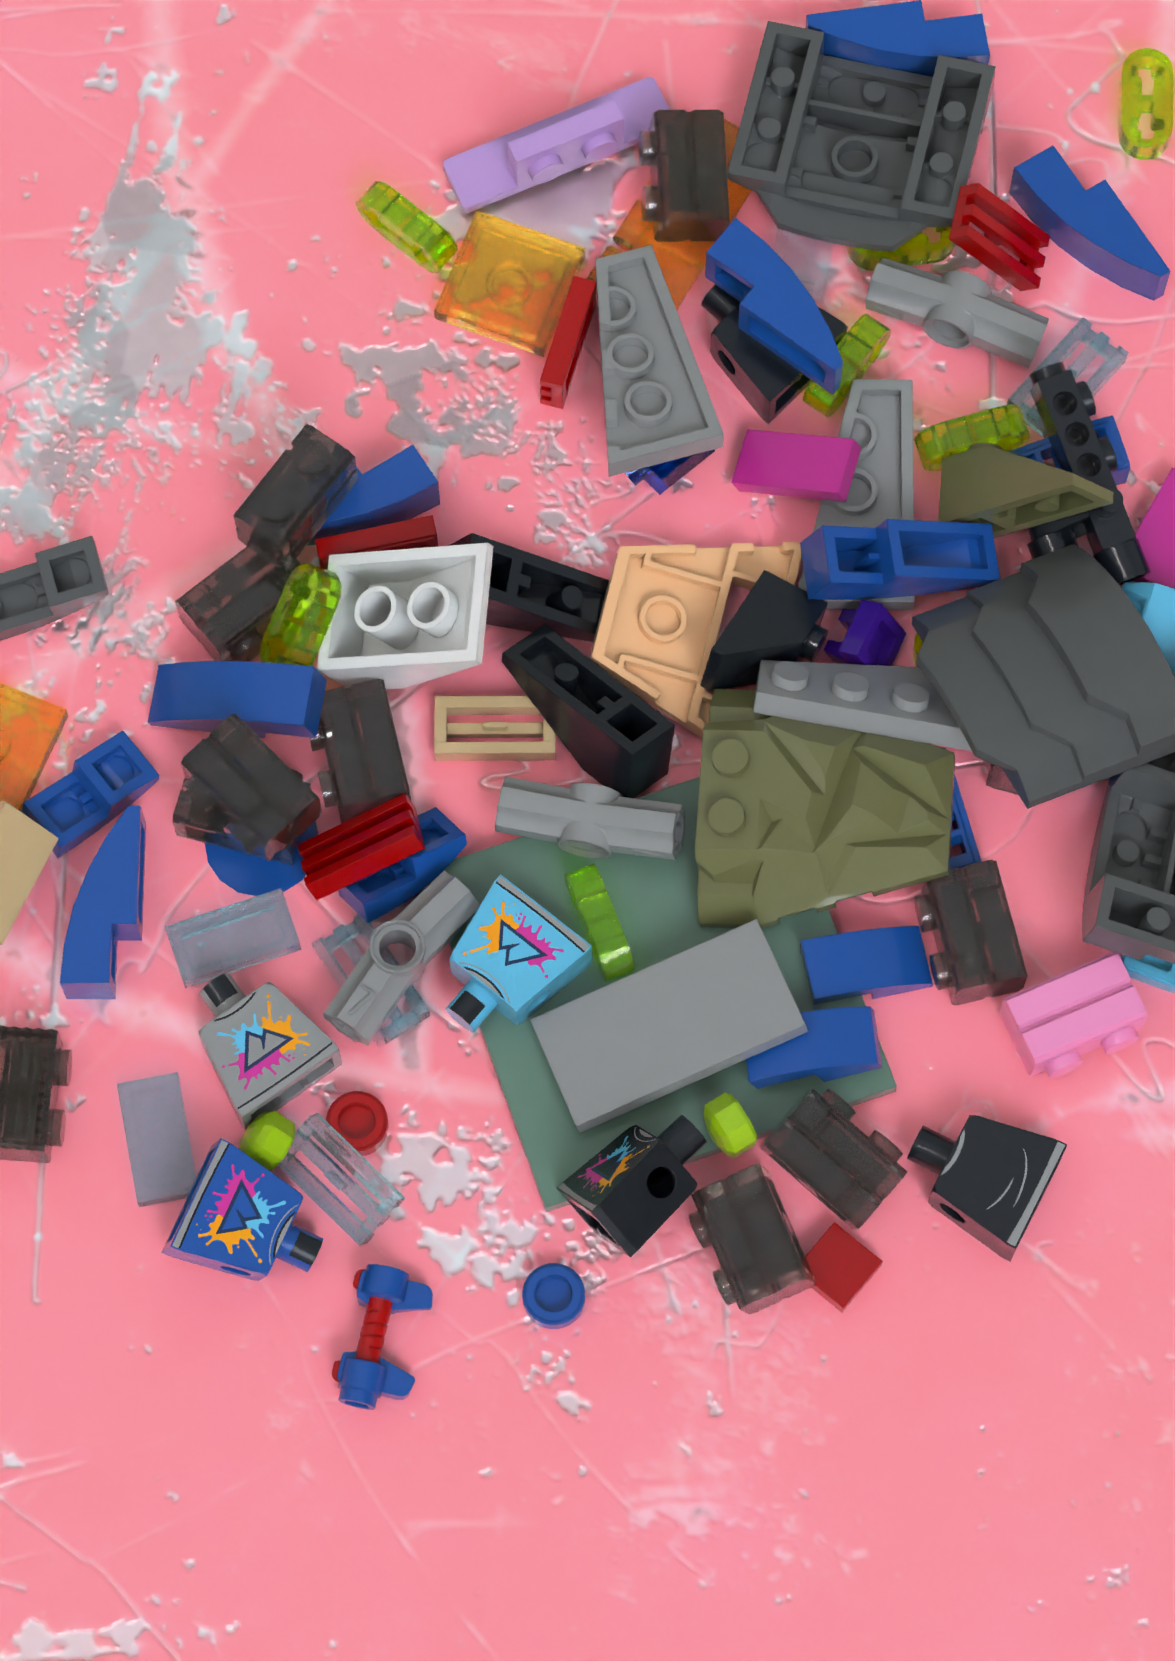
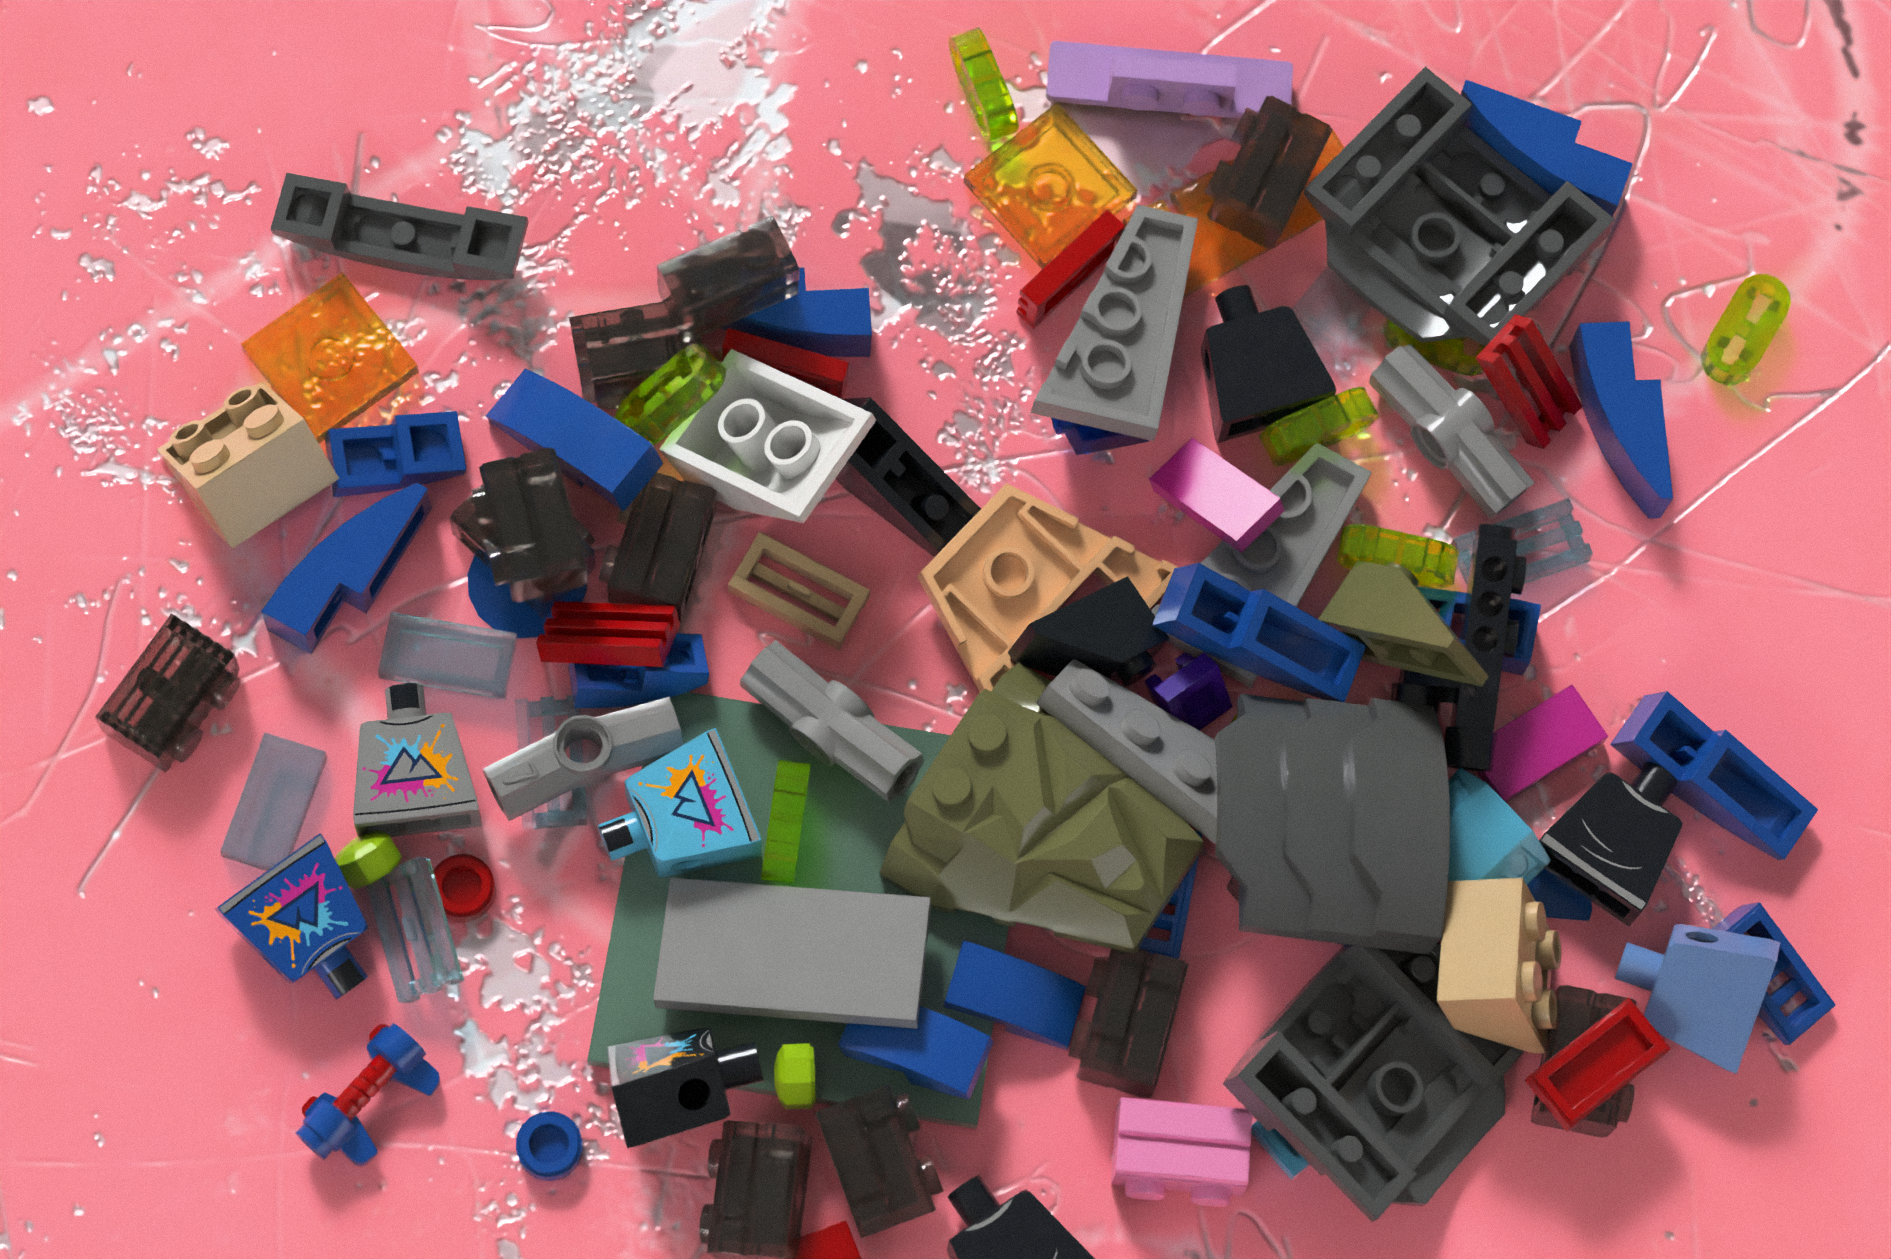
camera: 20 degrees right, 0 degrees up
black slope [501,624,675,798] -> none
blue slope [705,218,843,395] -> none

